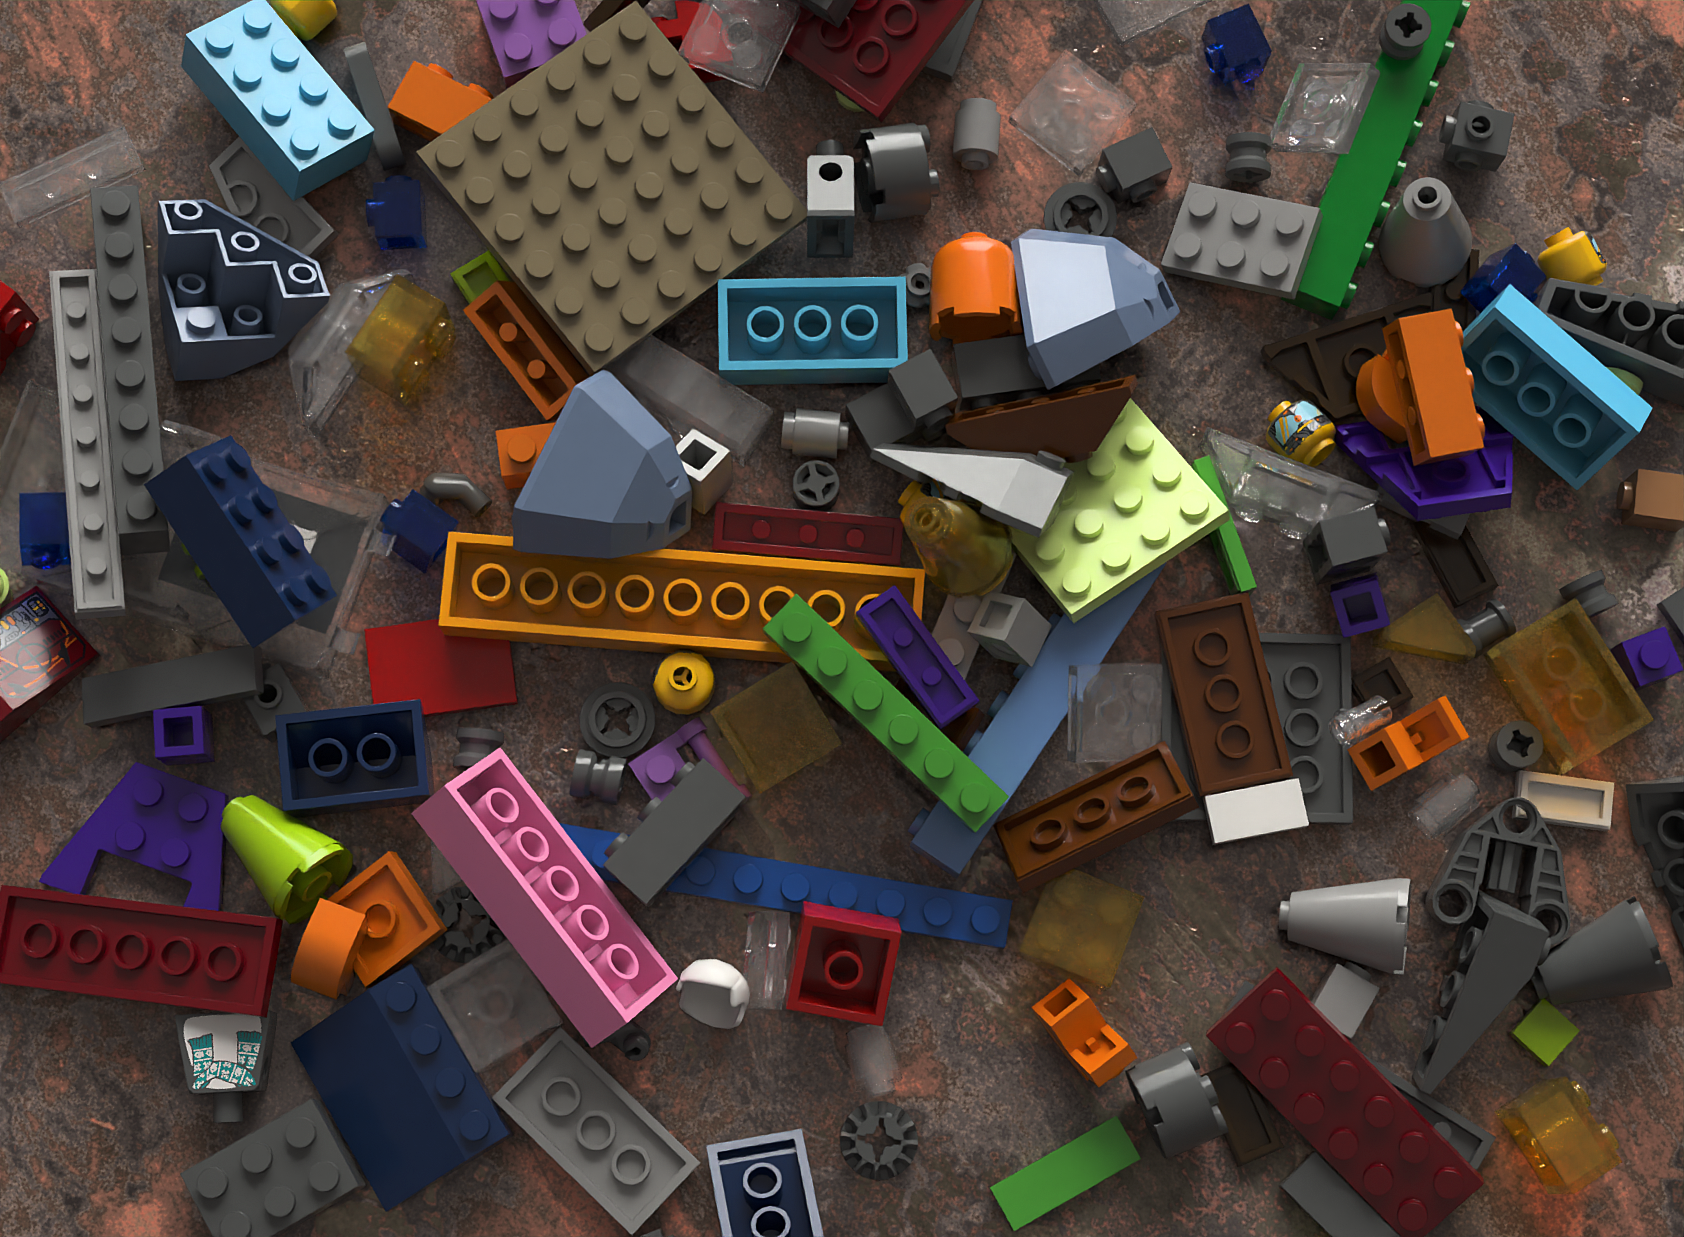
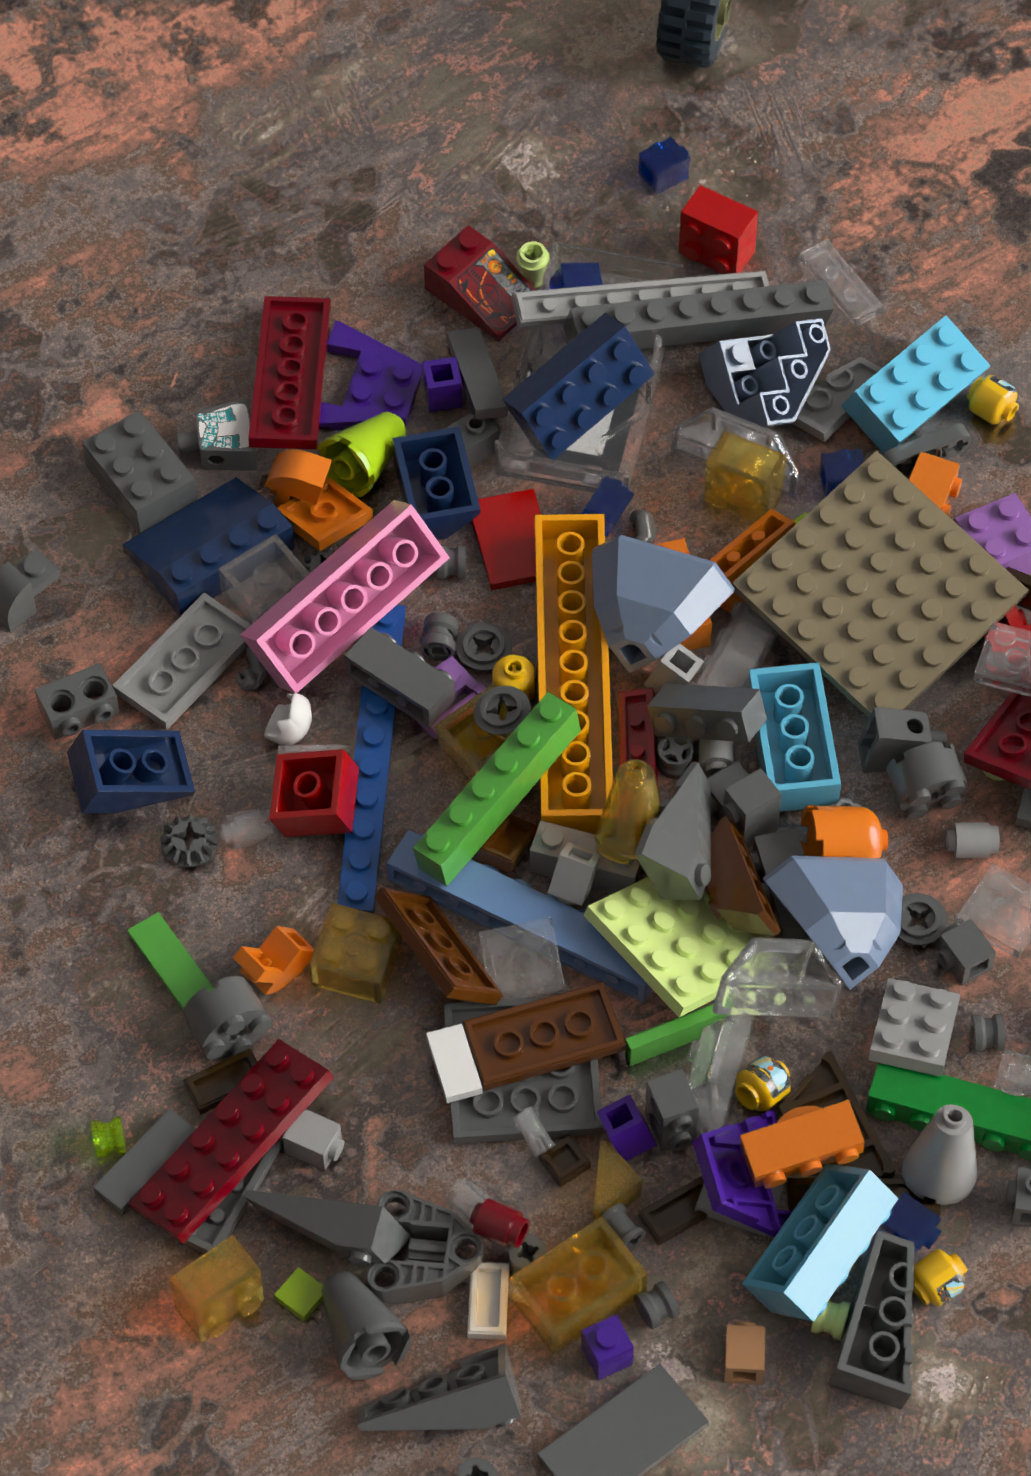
camera: 90 degrees right, 20 degrees down
dark purple tile [855,585,980,731] -> none
light grey cone [1279,878,1411,975] -> none
orange brick [1347,695,1469,791] -> none
none -> dark red brick [470,1198,530,1248]
none -> dark grey gear [474,686,532,738]
none -> dark grey brick [647,683,767,743]
none -> clear wedge [712,937,843,1018]

